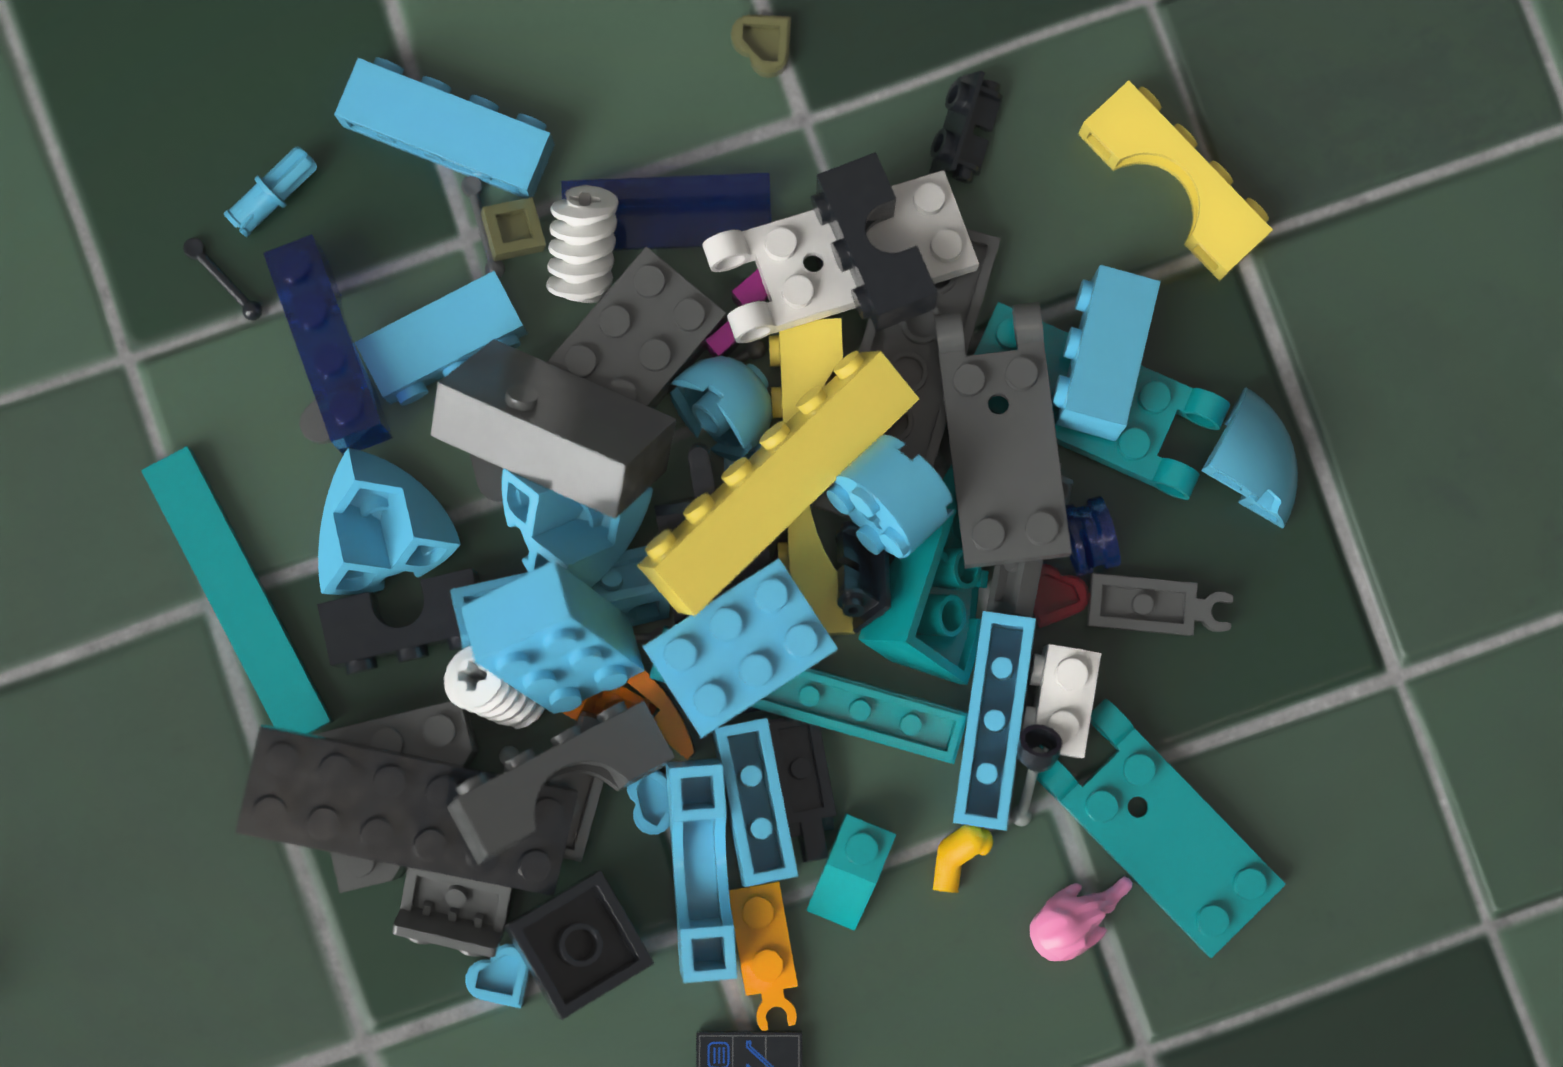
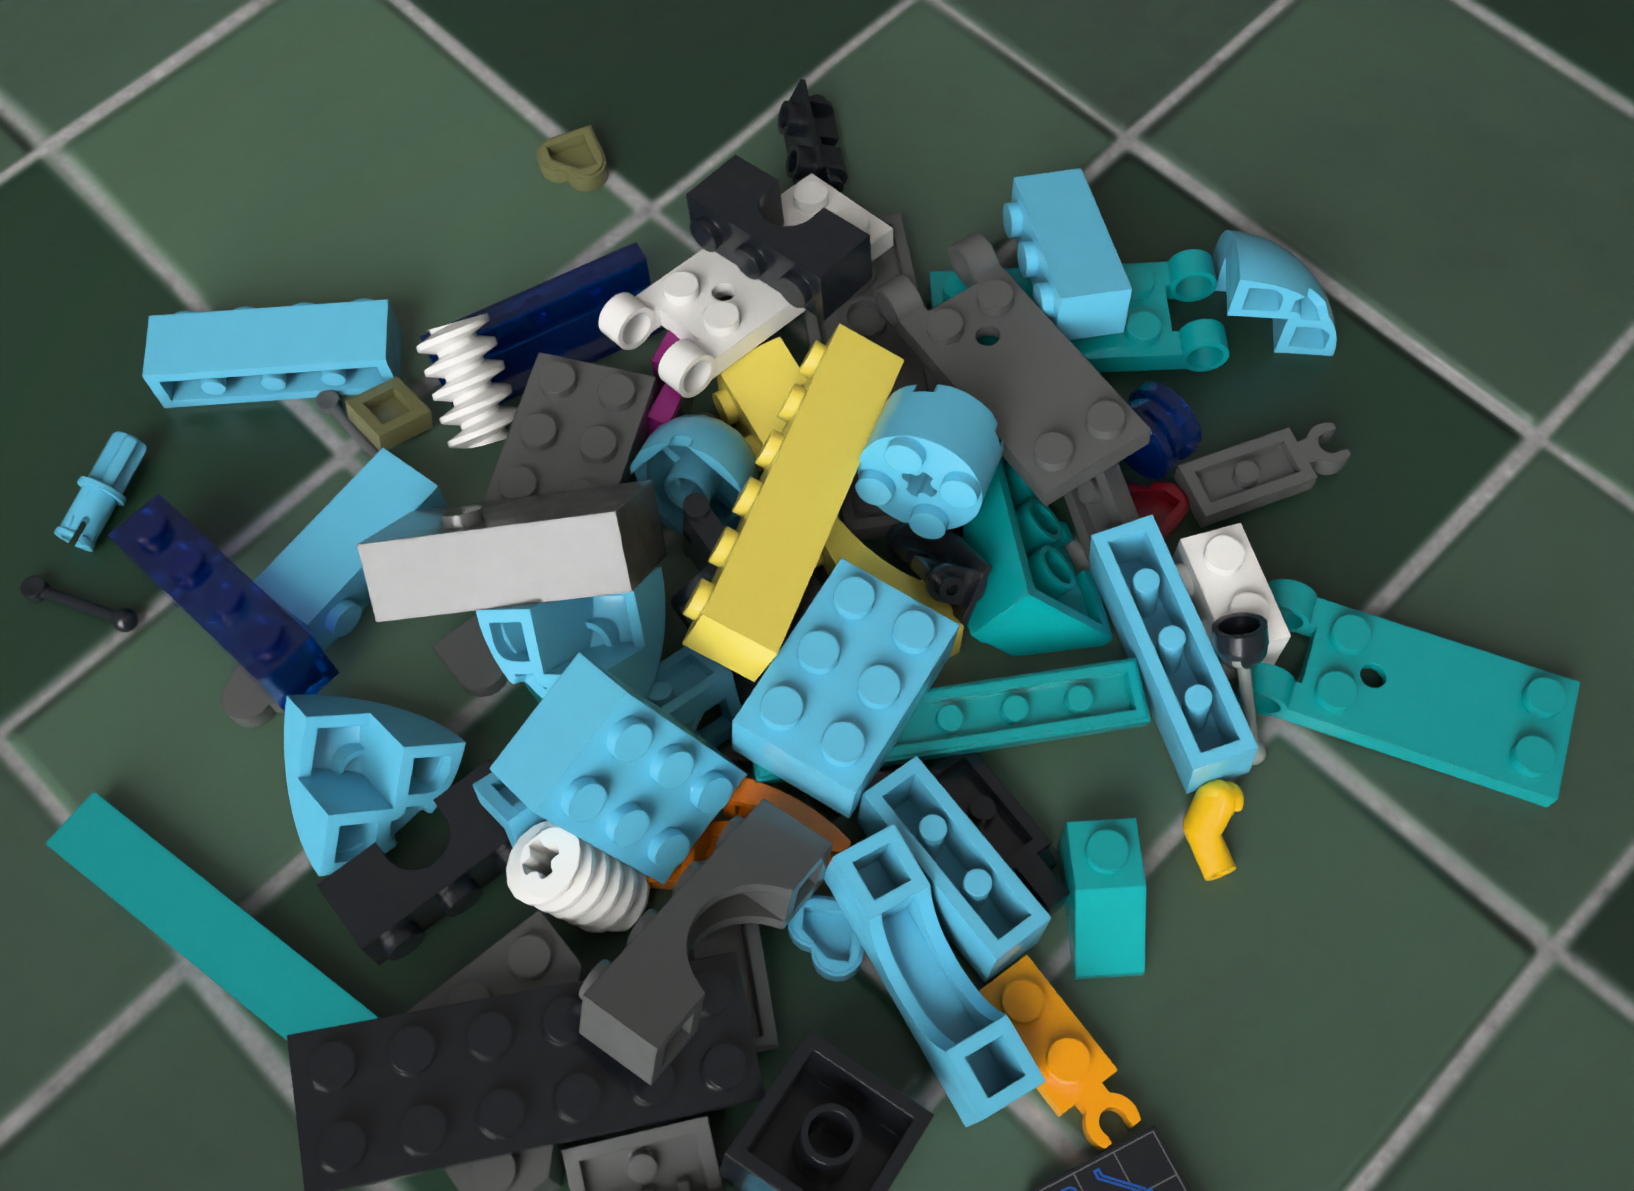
camera: 25 degrees left, 20 degrees down
bright pink piece [1030,876,1133,961] -> none
light yellow arch [1078,80,1273,281] -> none

